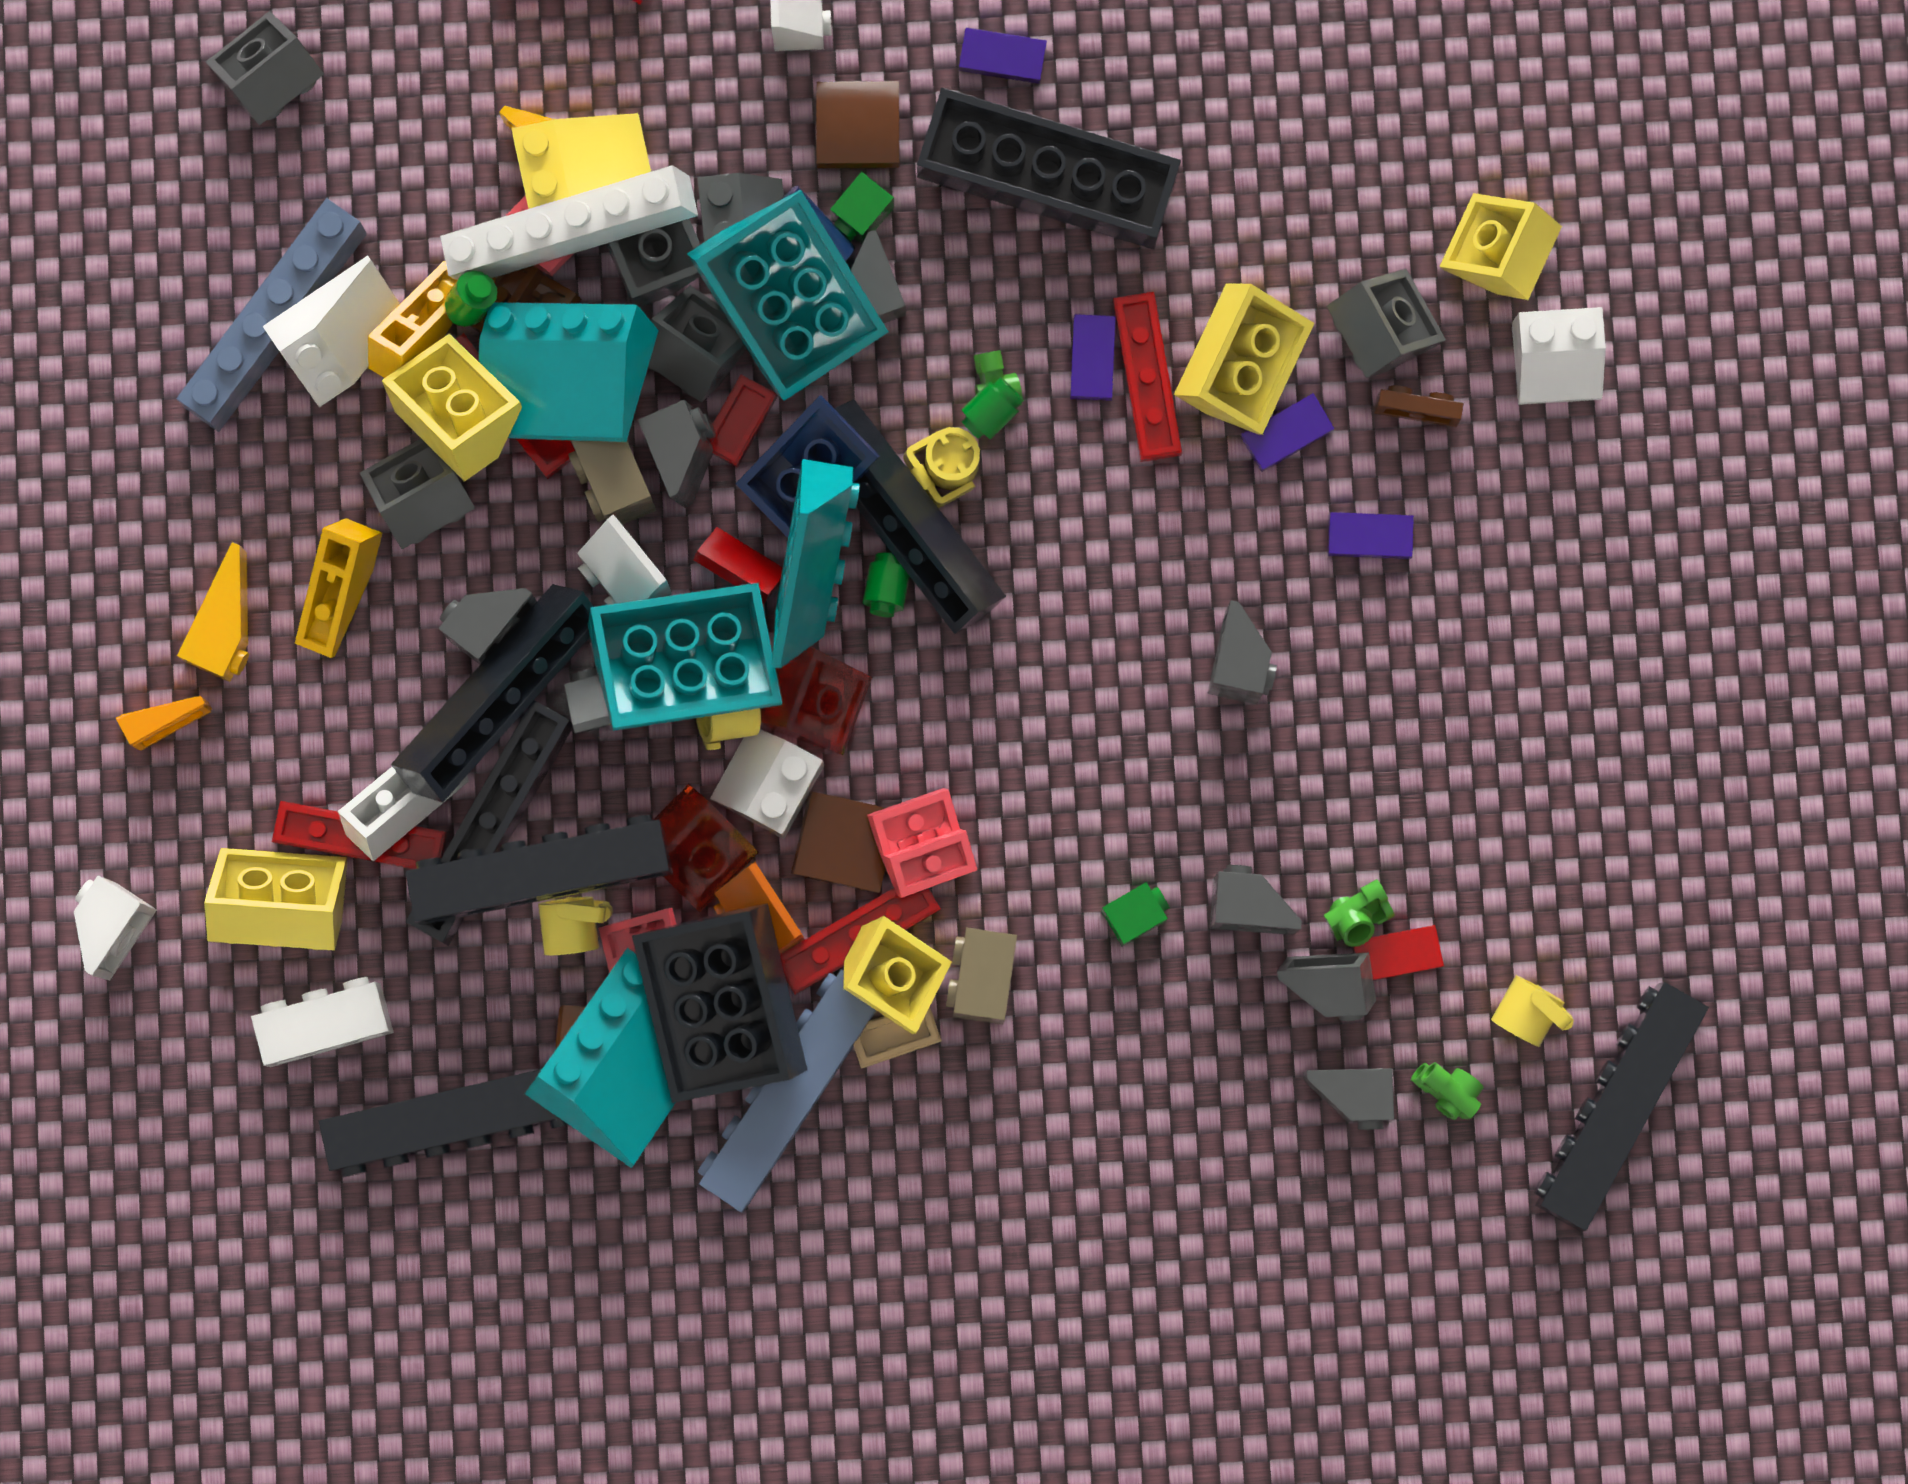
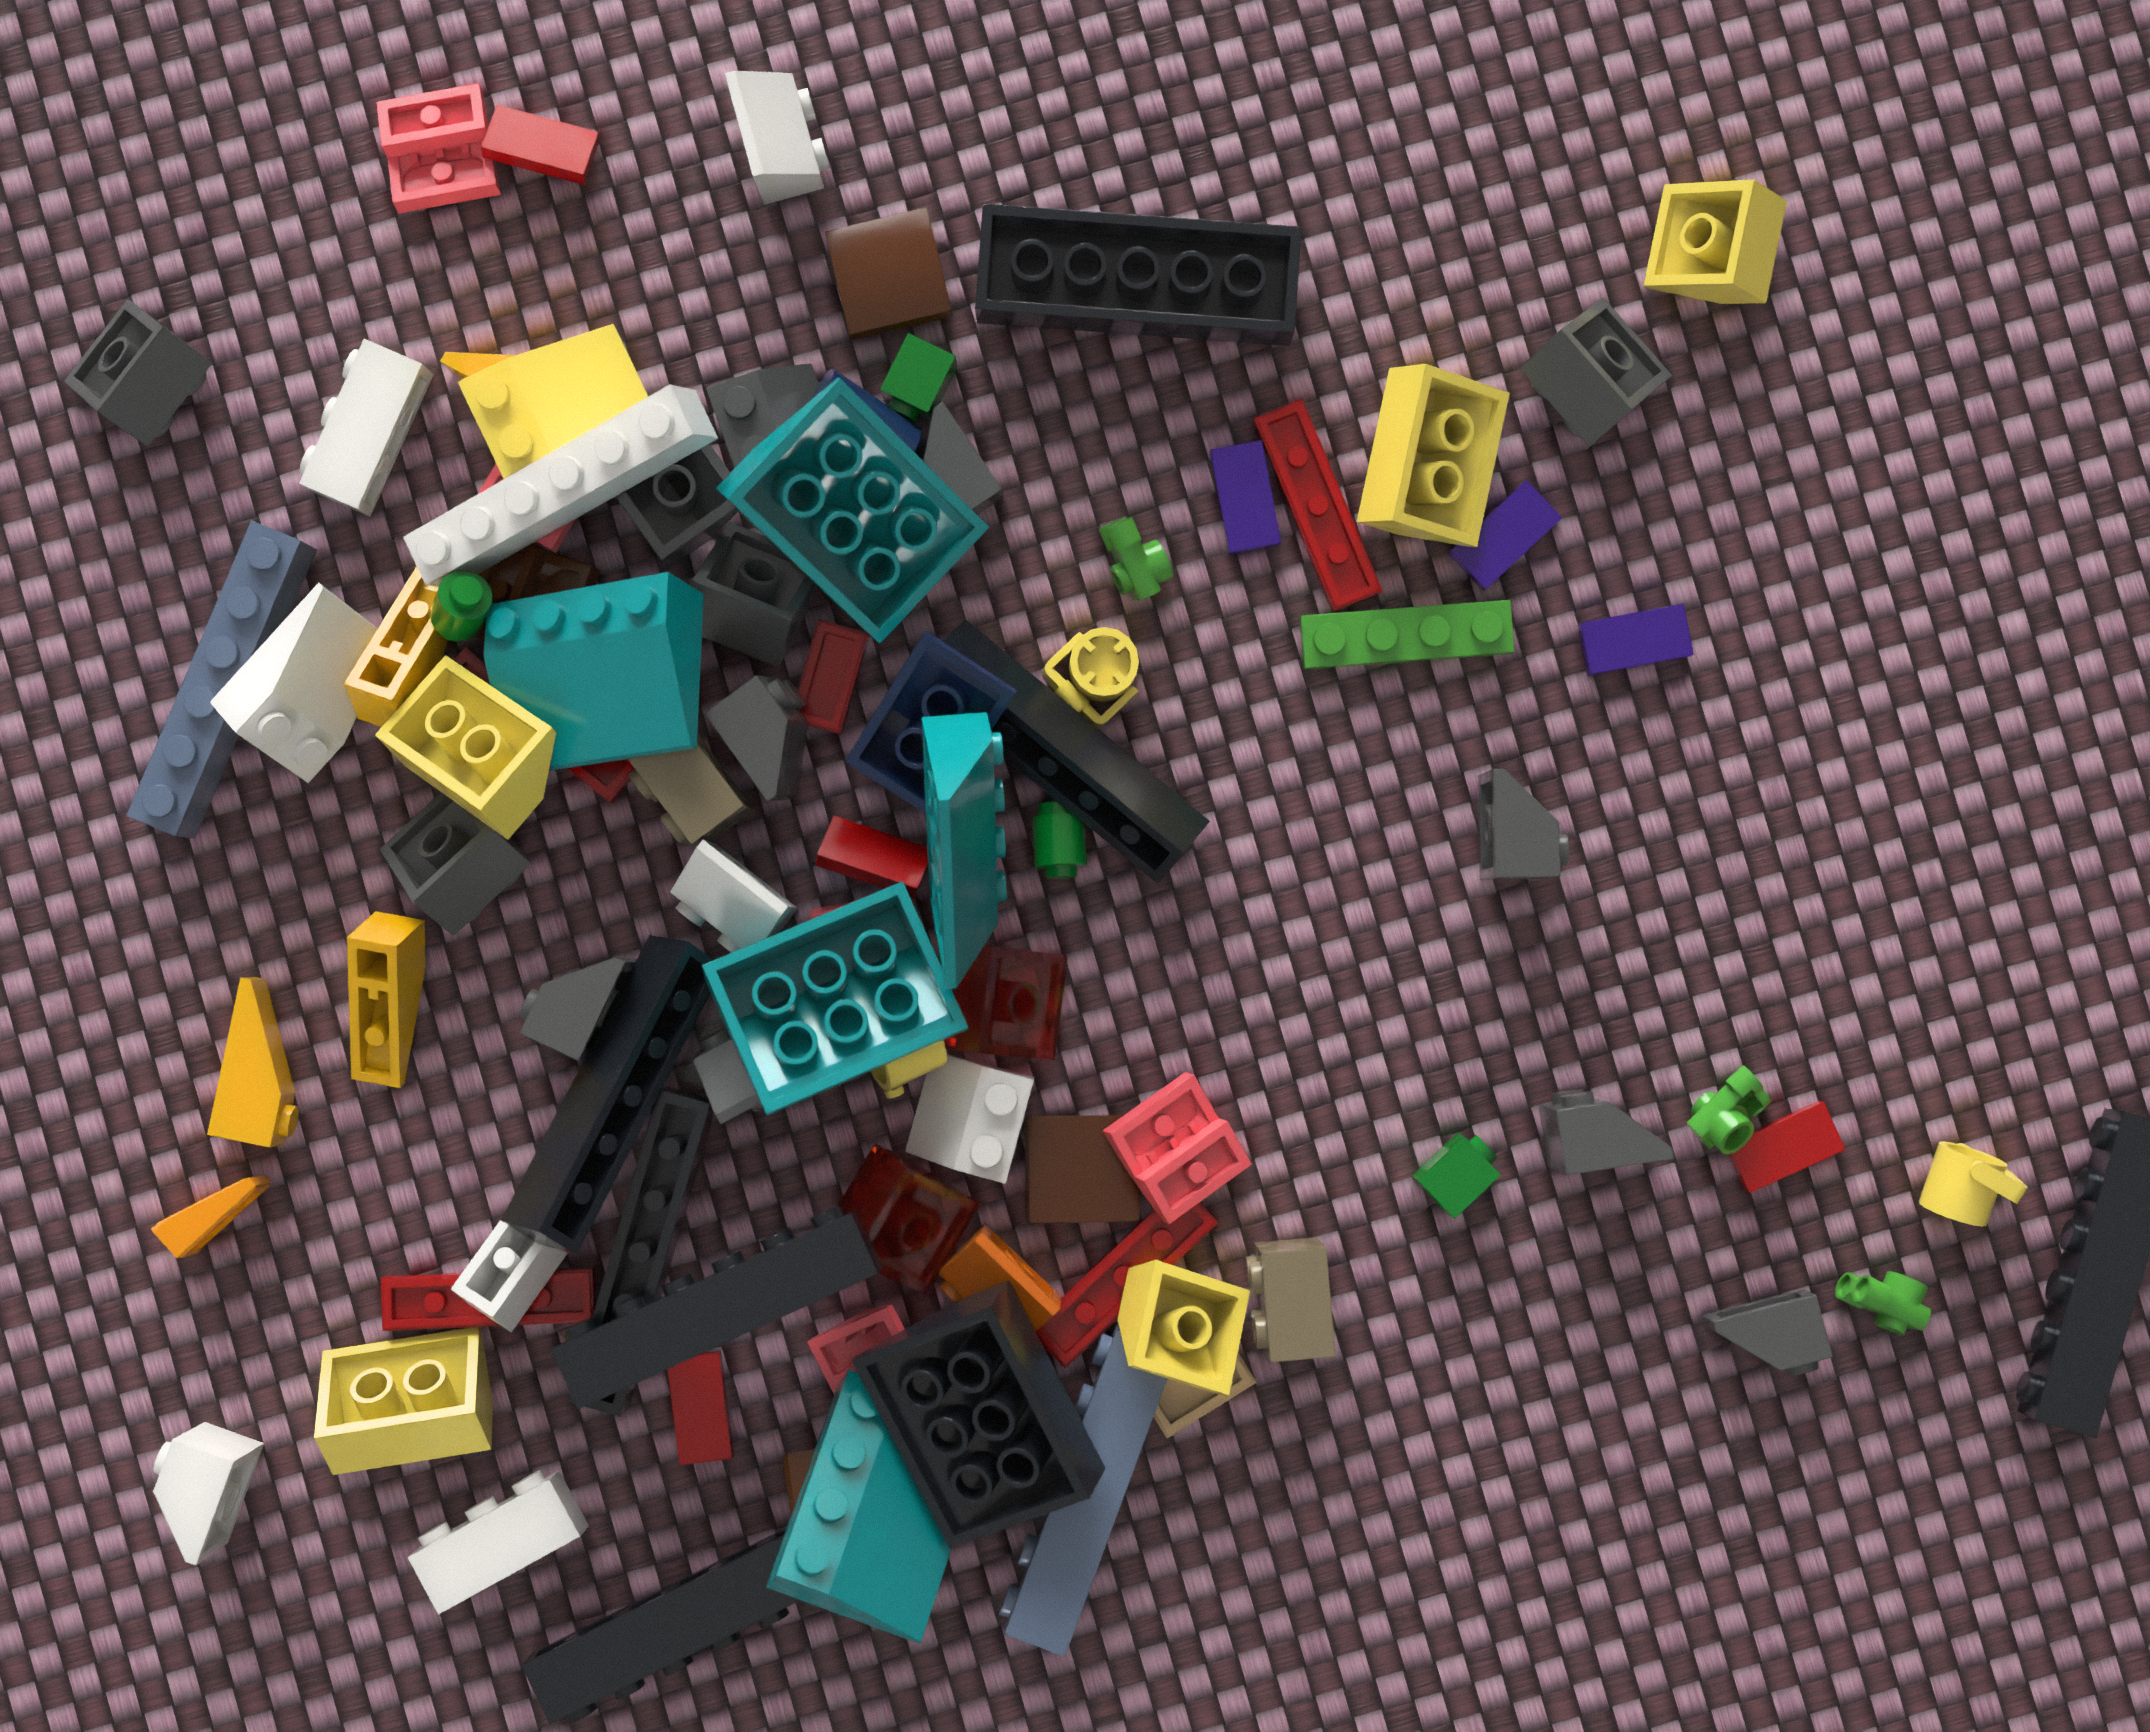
camera: 15 degrees left, 5 degrees up
light yellow piece [538,897,613,956] -> none
dark purple tile [959,27,1047,84] -> none
green brick [961,377,1024,439] -> none
dark grey slope [1277,952,1376,1021] -> none
reddish brown plate [1374,385,1464,427] -> none
white slope [1512,307,1606,405] -> none
none -> white brick [299,339,434,517]
none -> red tile [667,1350,734,1466]
none -> bright green plate [1299,600,1515,670]

